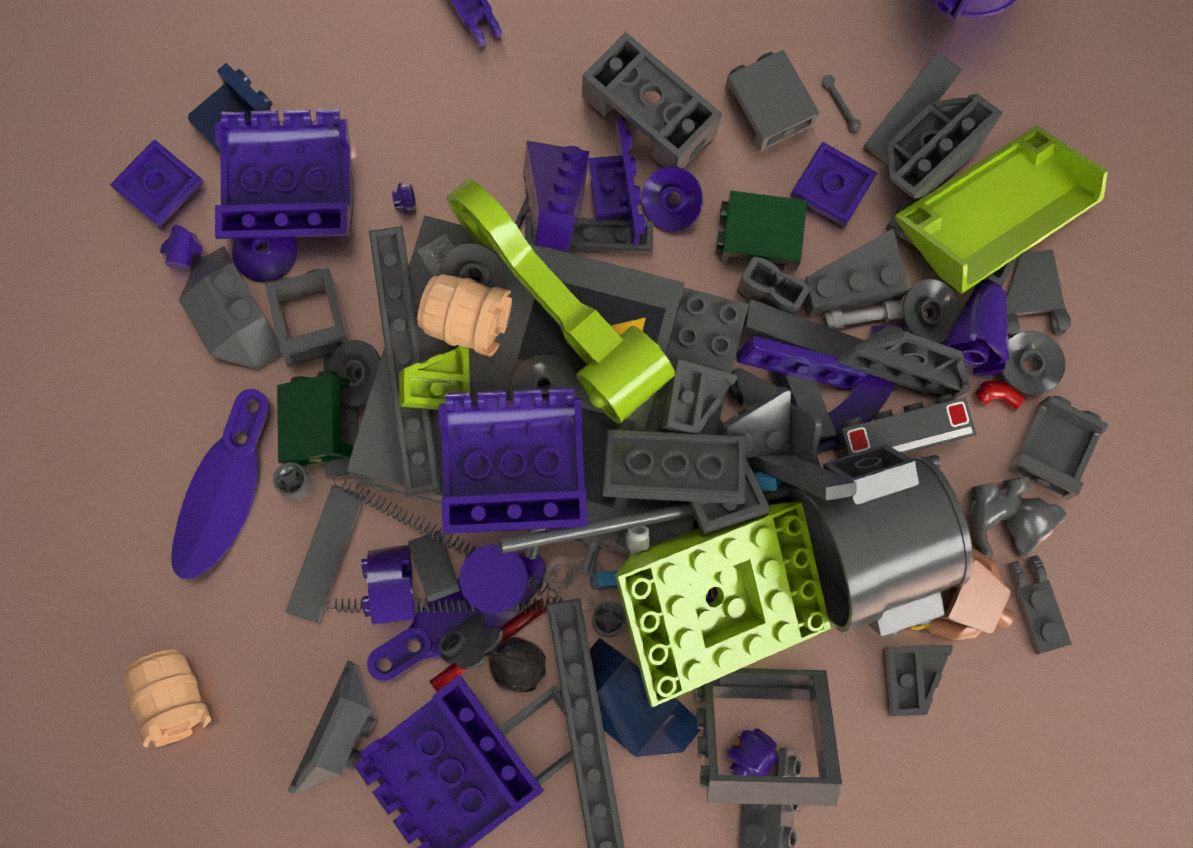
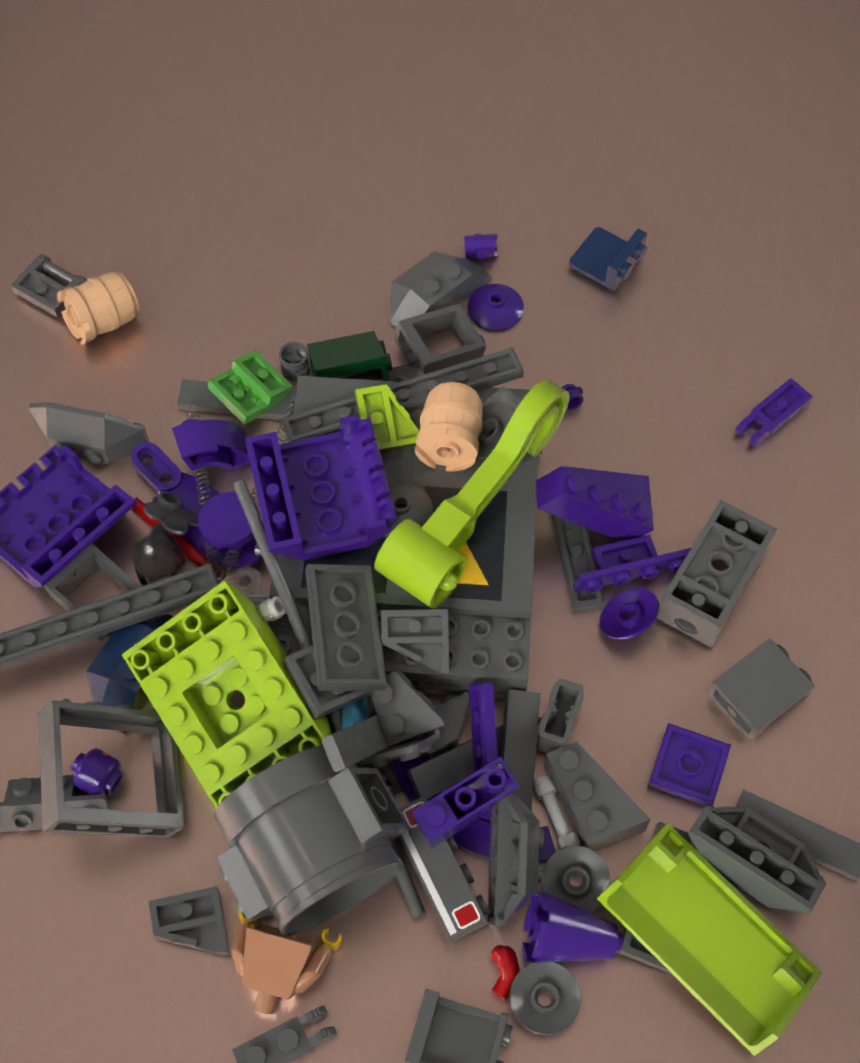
camera: 85 degrees right, 15 degrees down
dark purple plate [110,139,204,228] -> none
dark purple plant [171,389,270,579] -> none
dark purple slope [215,109,352,239] -> none
dark grey tile [408,530,461,602] -> none
dark green panel [716,190,807,271] -> none
dark grey hinge [822,75,861,131] -> none
dark grey animal [969,477,1067,558] -> none
dark grey flag [1007,250,1071,339] -> none
none -> flat silver plate [10,254,87,317]
none -> bright green slope [208,350,293,425]
none -> dark purple slope [411,757,520,849]

